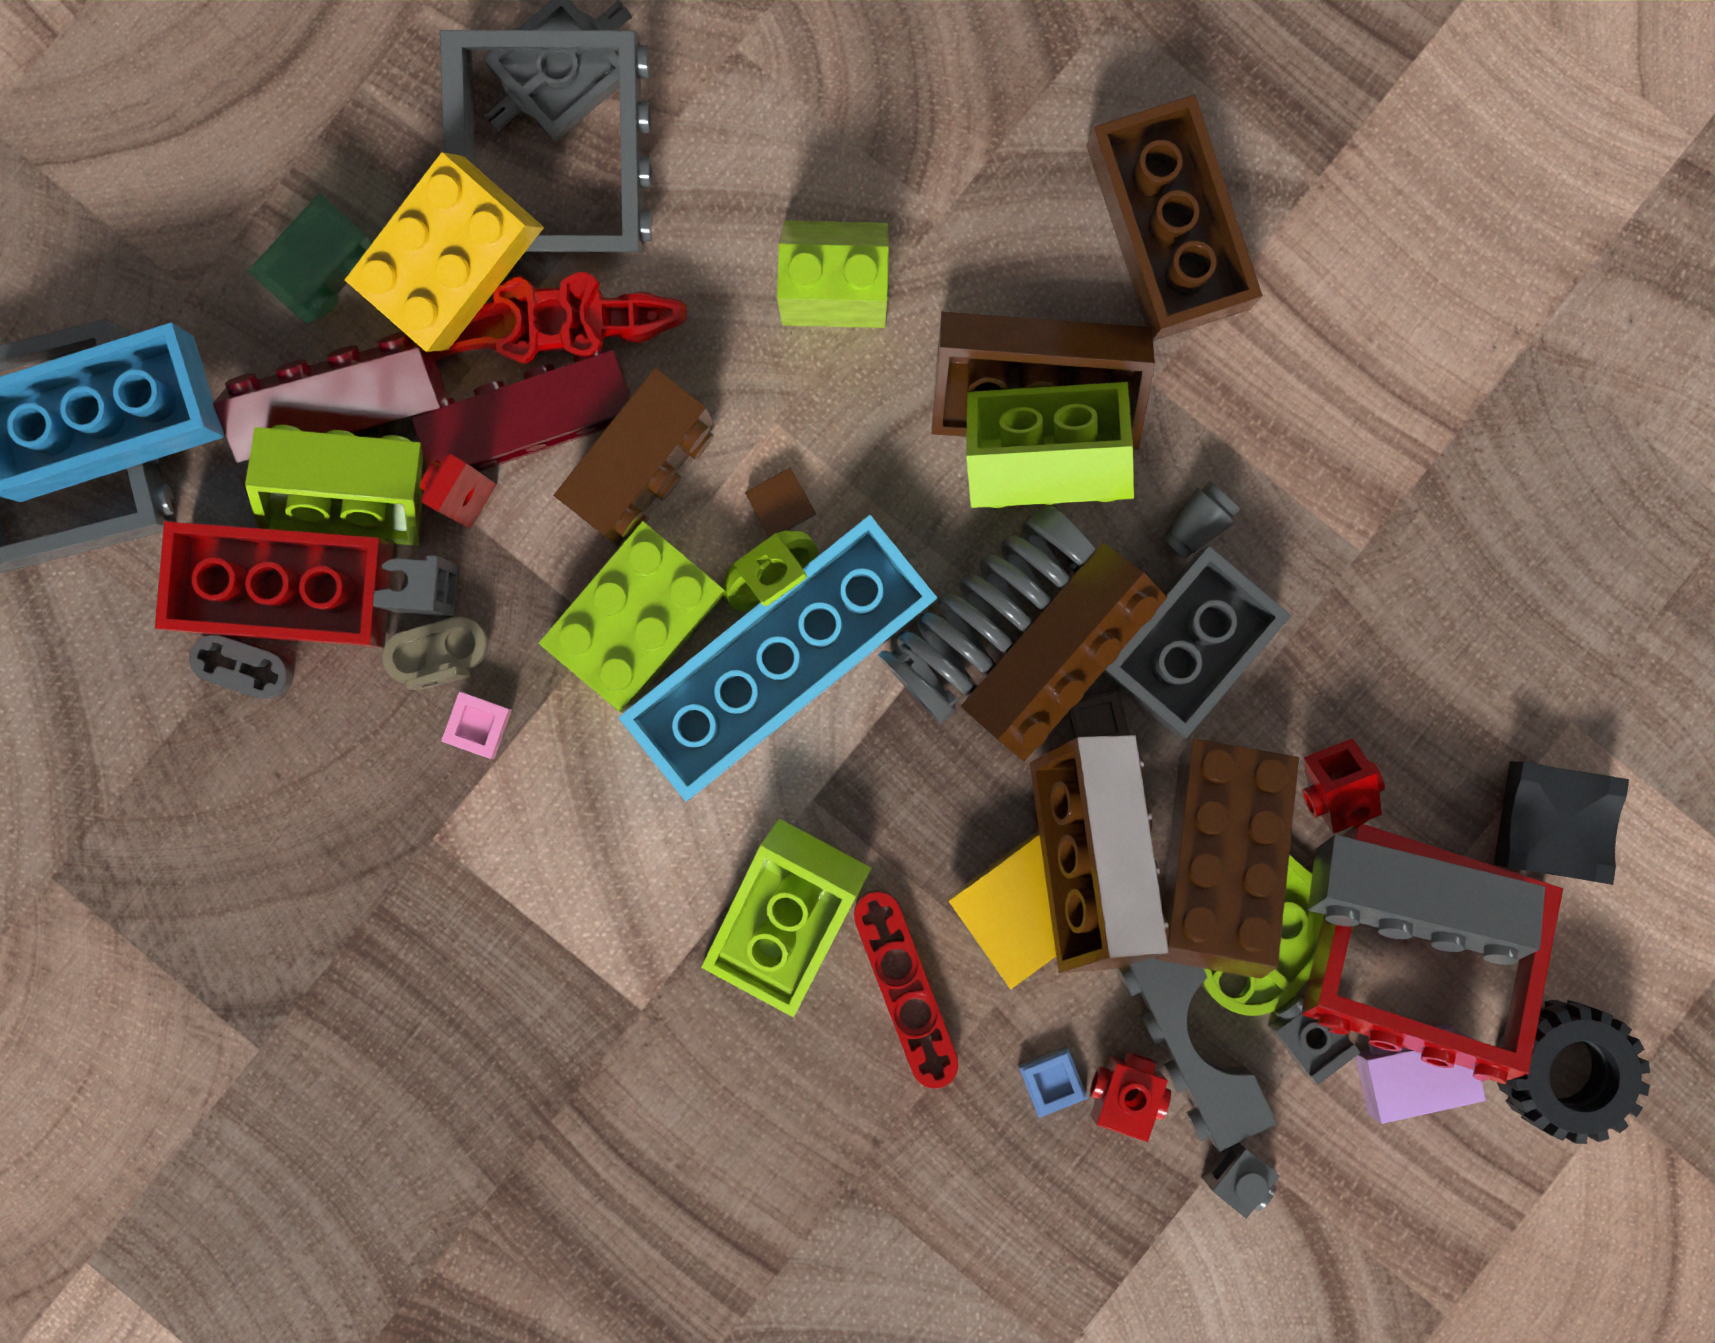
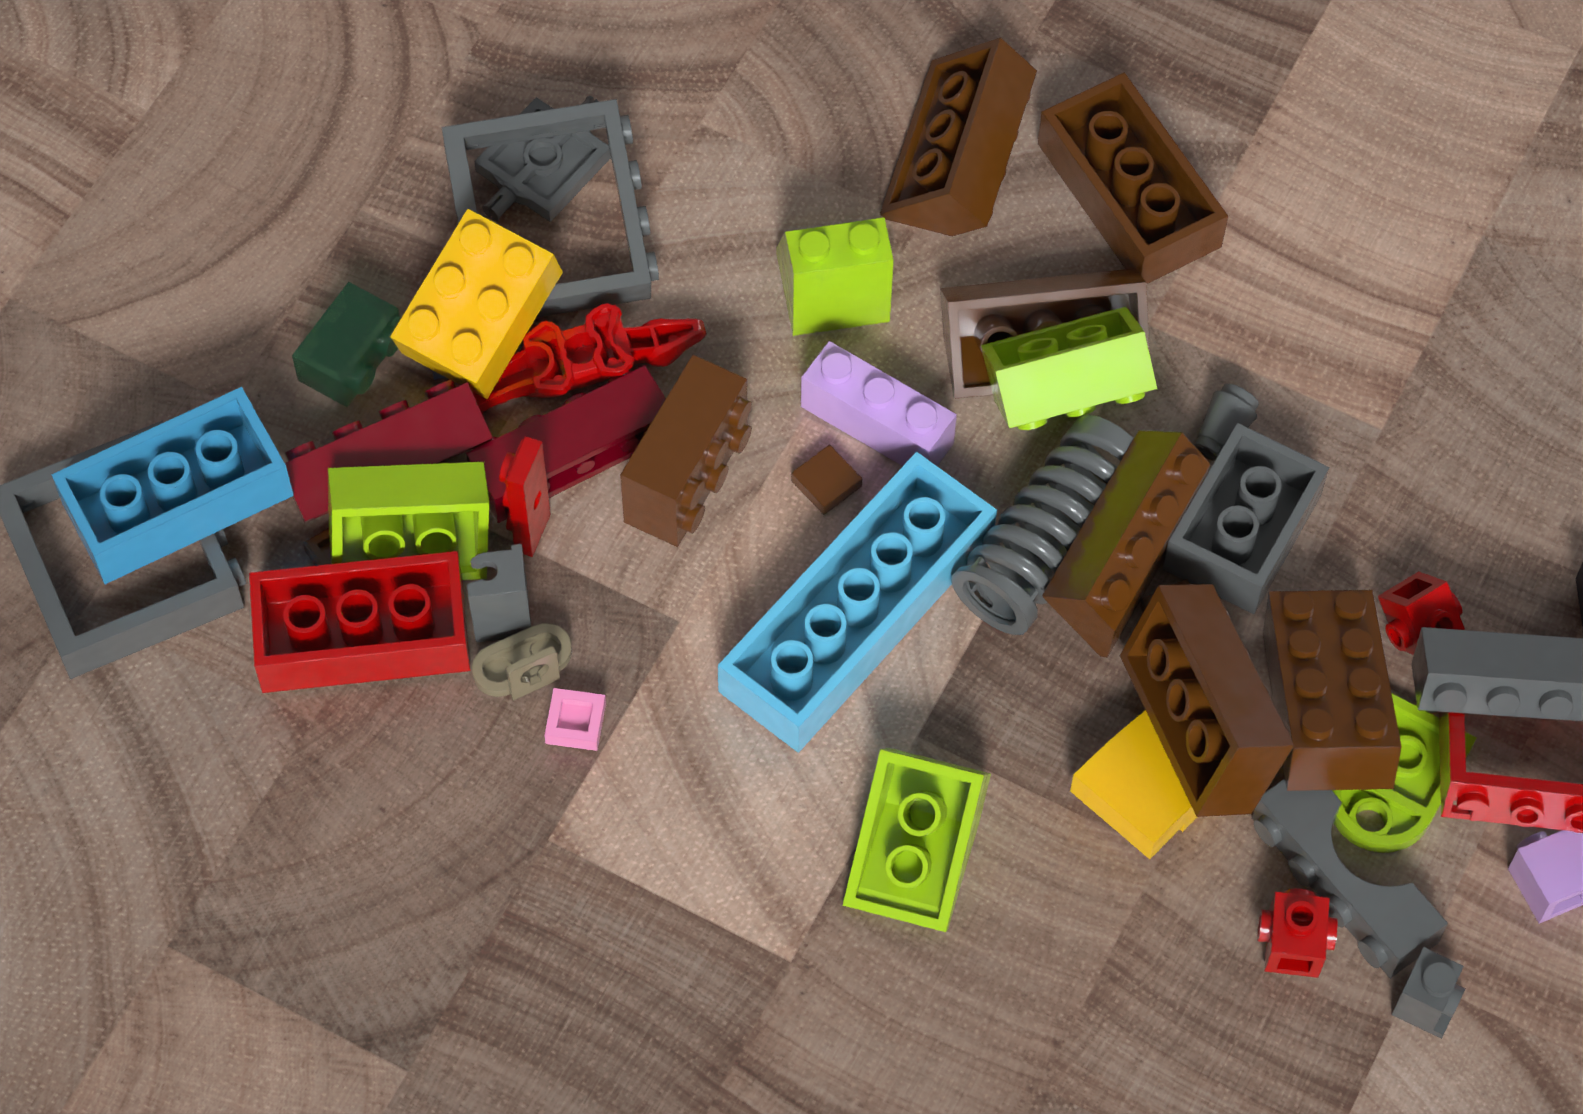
camera: 10 degrees left, 25 degrees down
dark grey beam [189,635,294,699] -> none
lime brick [538,521,726,713] -> none
lime bracket [723,530,818,612] -> none
red beam [854,890,959,1089] -> none
medium blue tile [1018,1046,1088,1118] -> none
dark grey brick [1268,995,1361,1085] -> none
none -> lavender brick [801,341,957,466]
none -> reddish brown slope [880,37,1037,237]

